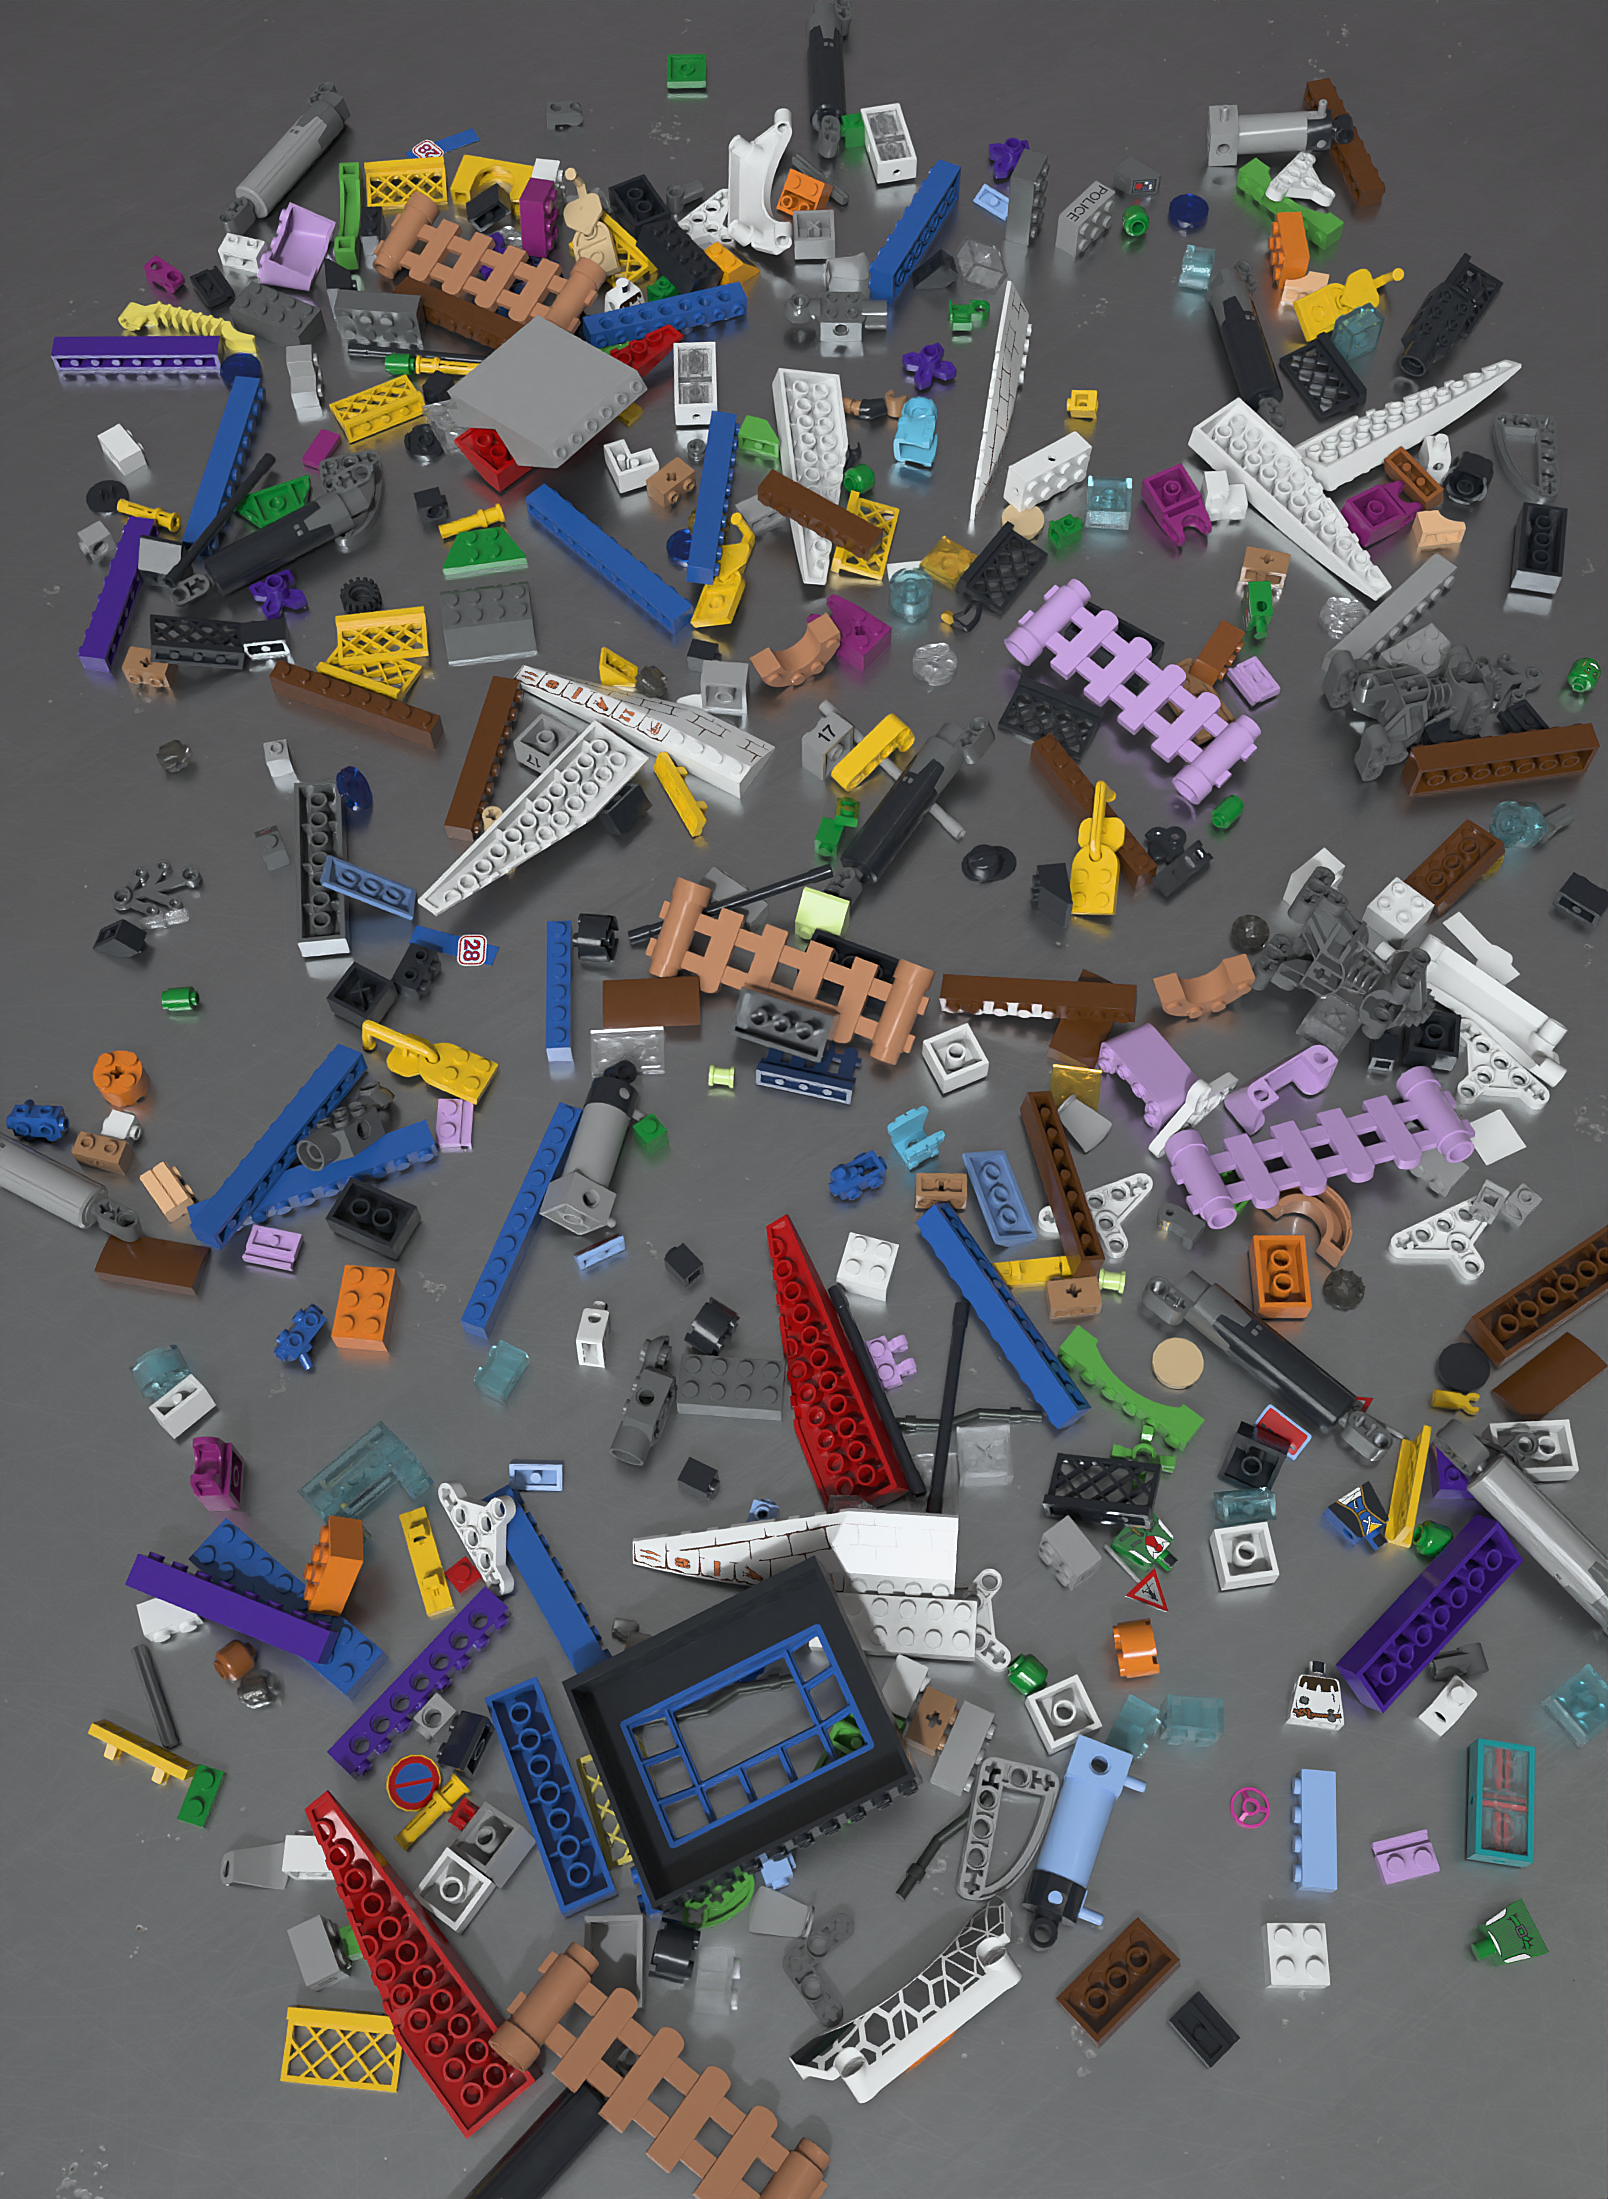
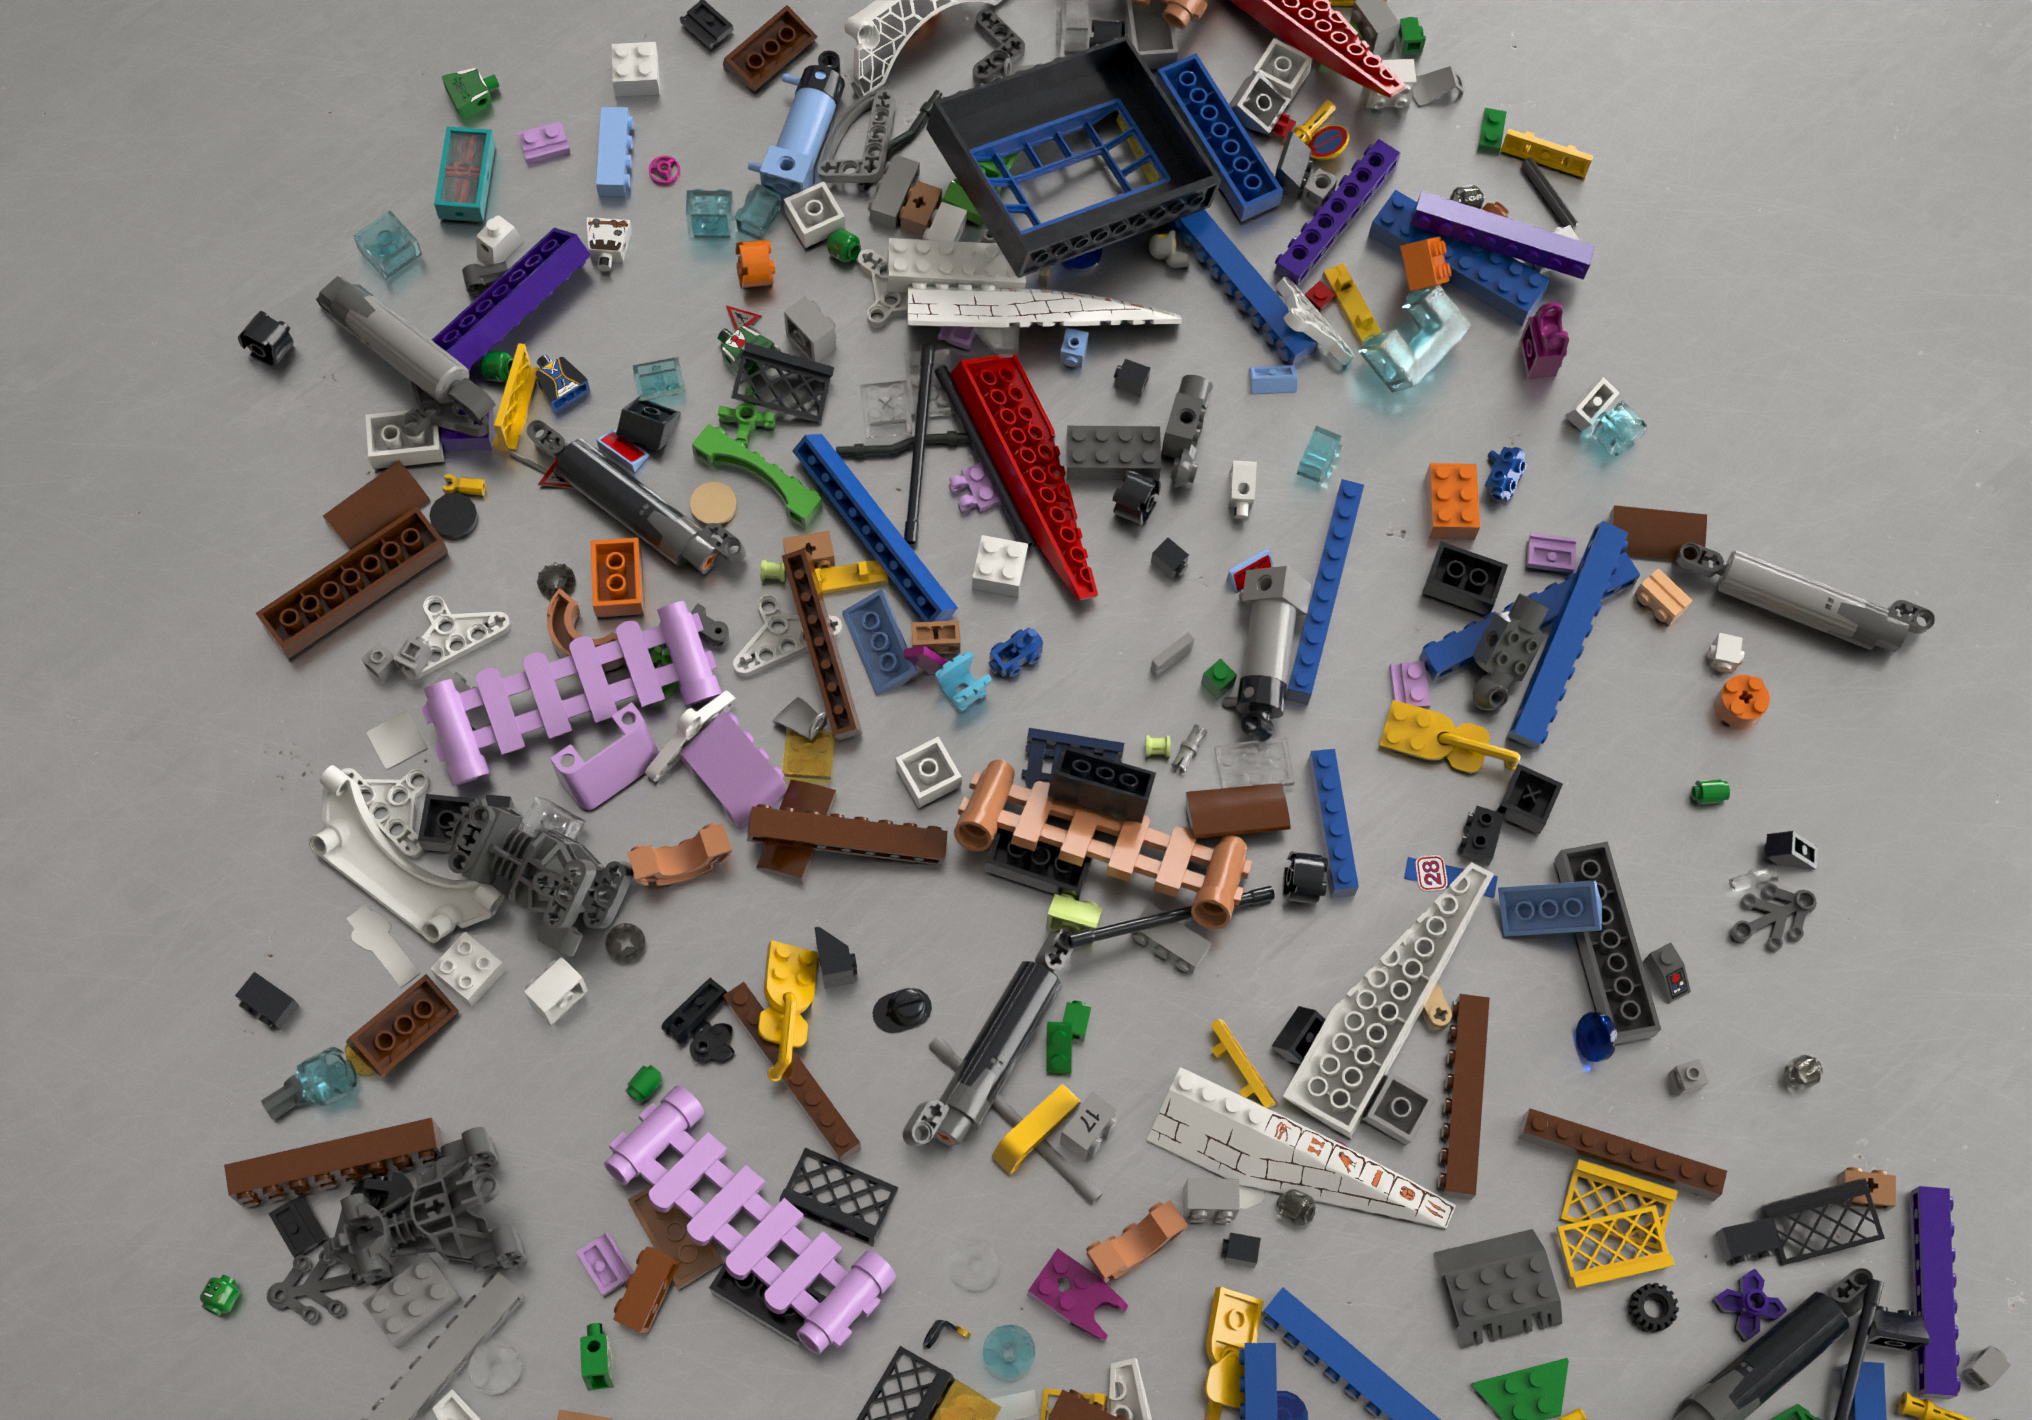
camera: 170 degrees right, 5 degrees up
blue brick [6,1099,69,1141] -> none
medium nougat brick [71,1131,135,1176] -> none
yellow slope [599,647,638,687] -> none
white brick [1209,1522,1280,1591] -> none
none -> magenta tile [903,646,948,674]
none -> light grey tile [1150,632,1194,676]
none -> light grey pin [1171,724,1208,772]
none -> green brick [1398,17,1426,53]

